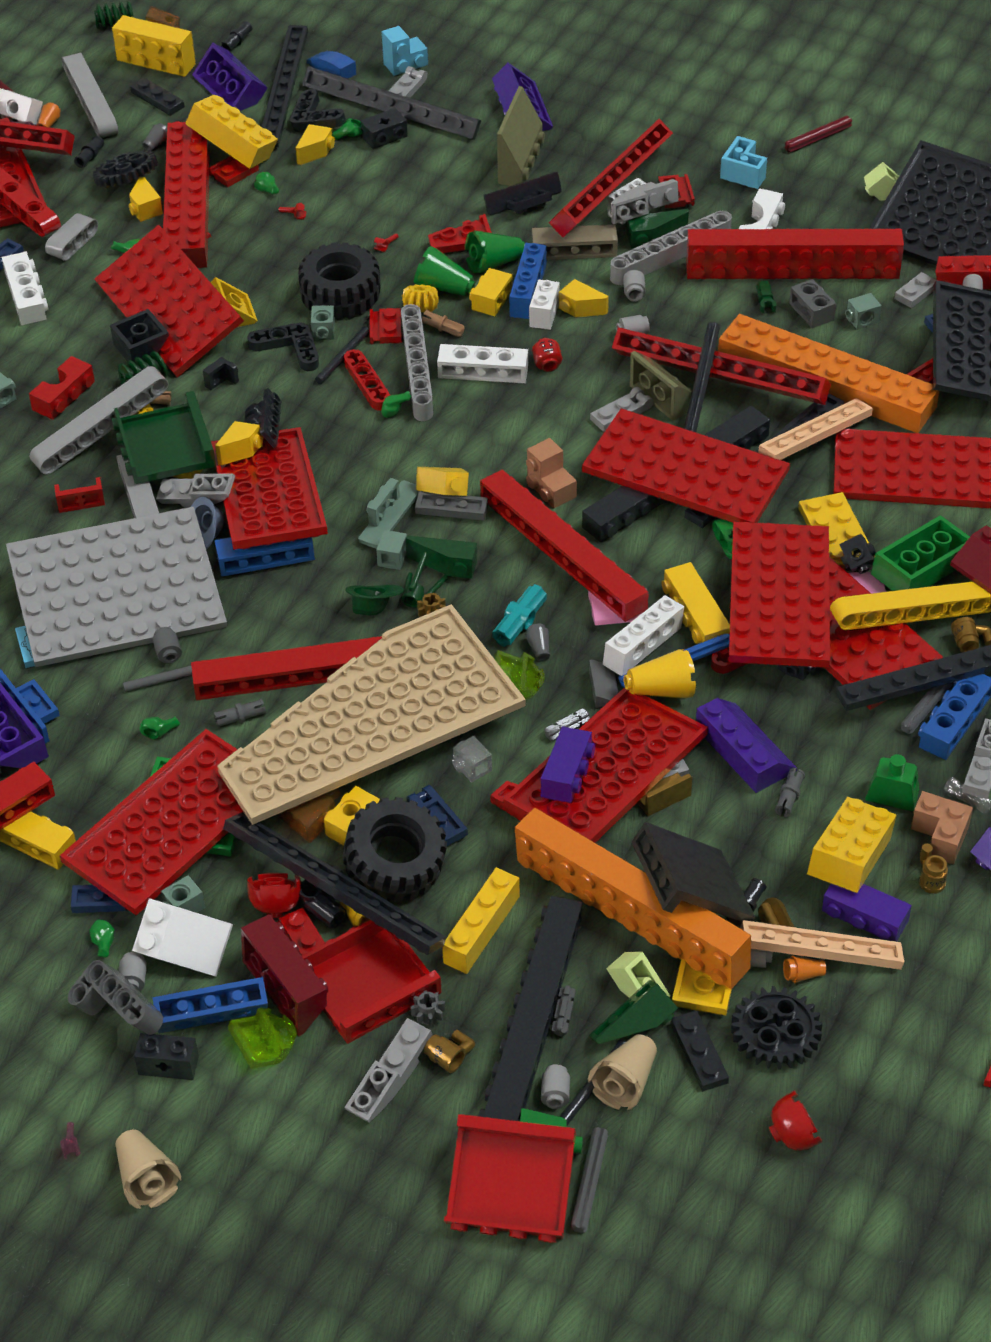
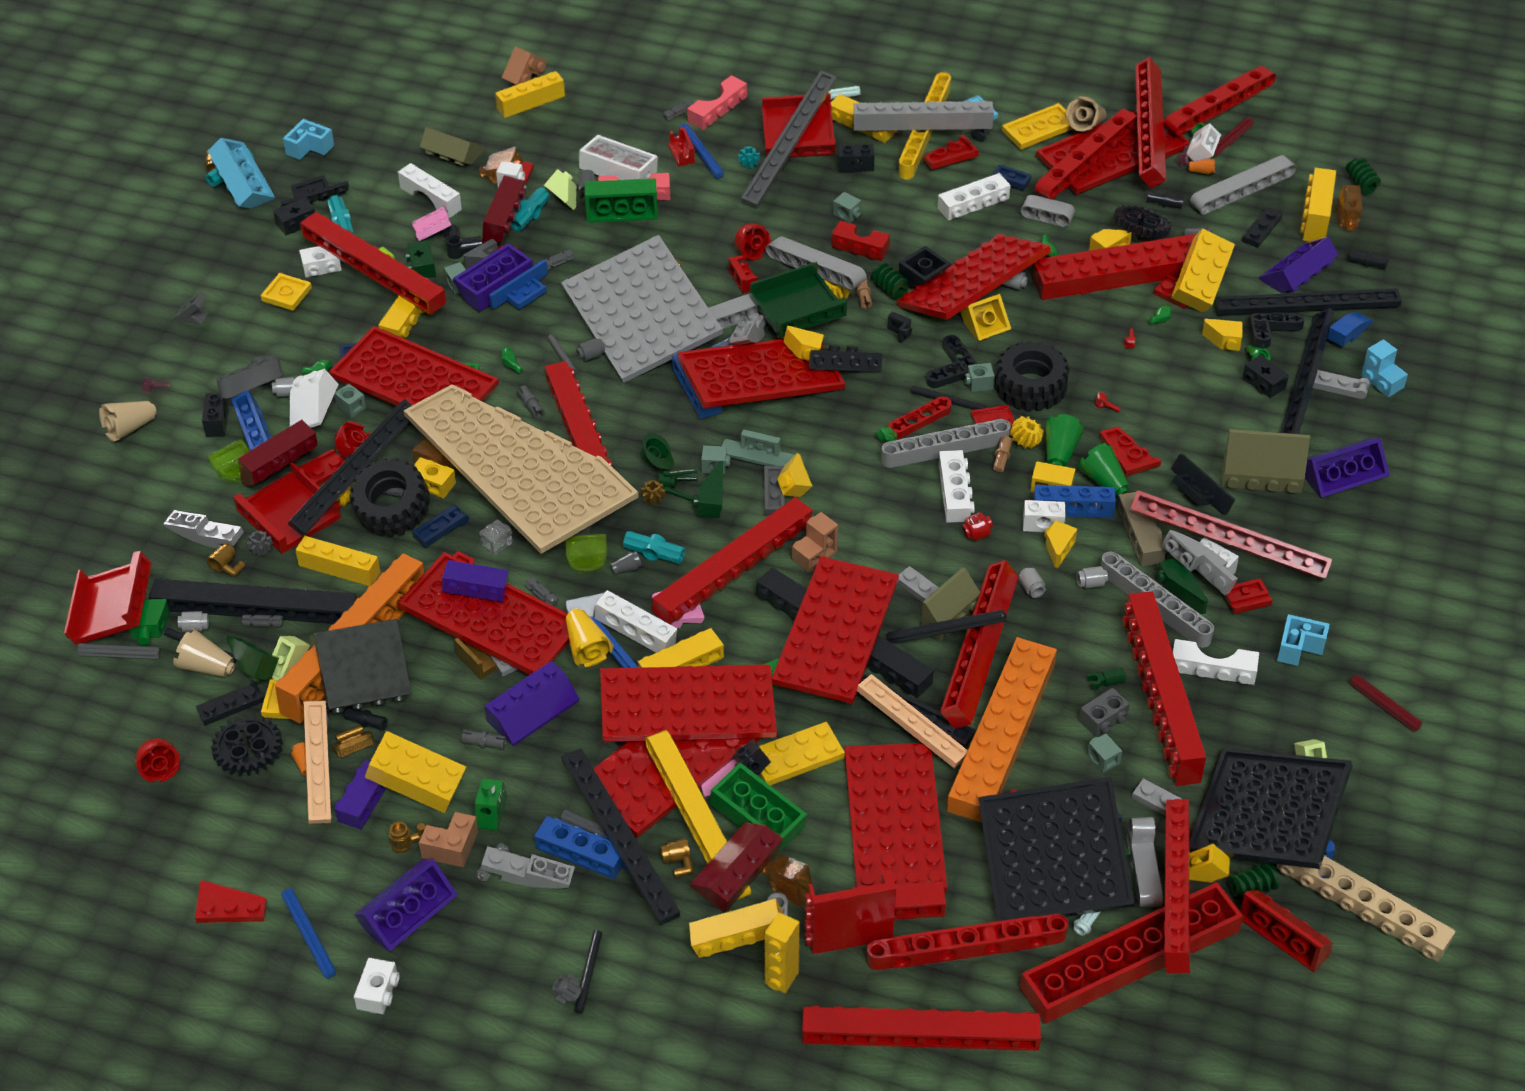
camera: 80 degrees right, 0 degrees up
none -> red cylinder [734,223,771,260]

